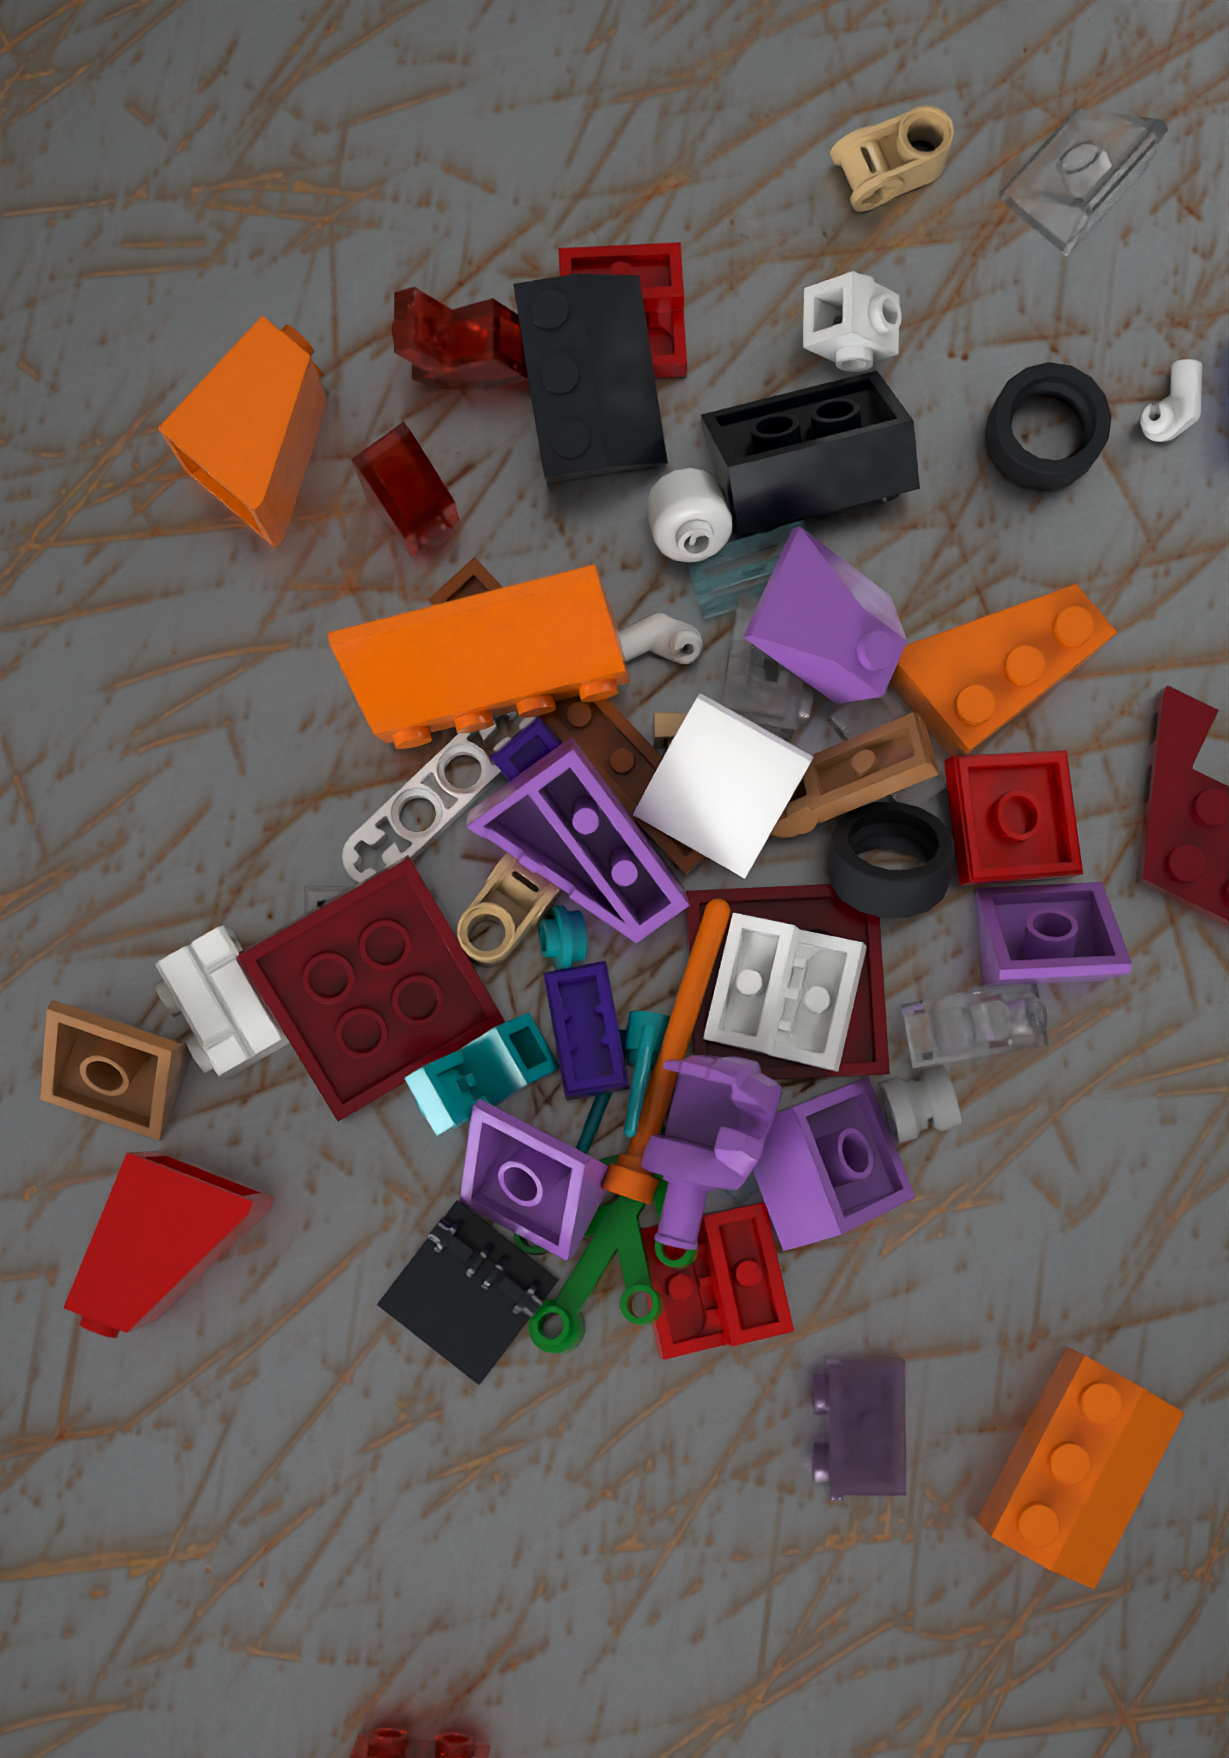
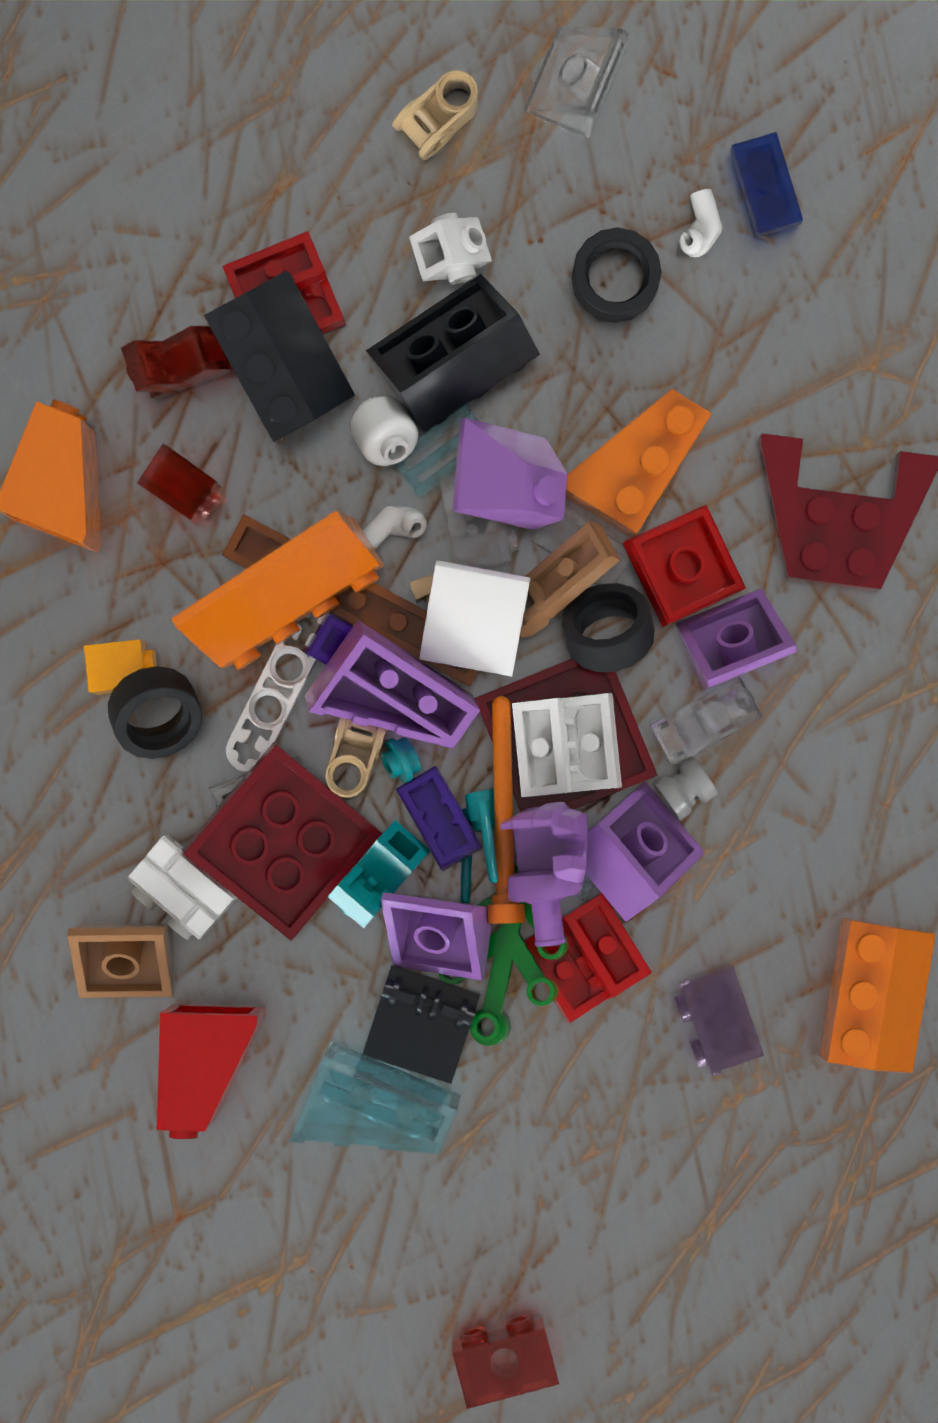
camera: 15 degrees left, 5 degrees up
none -> light orange brick [84,639,157,695]
none -> black tyre [107,666,202,759]
none -> clear light blue wedge [289,1041,461,1154]

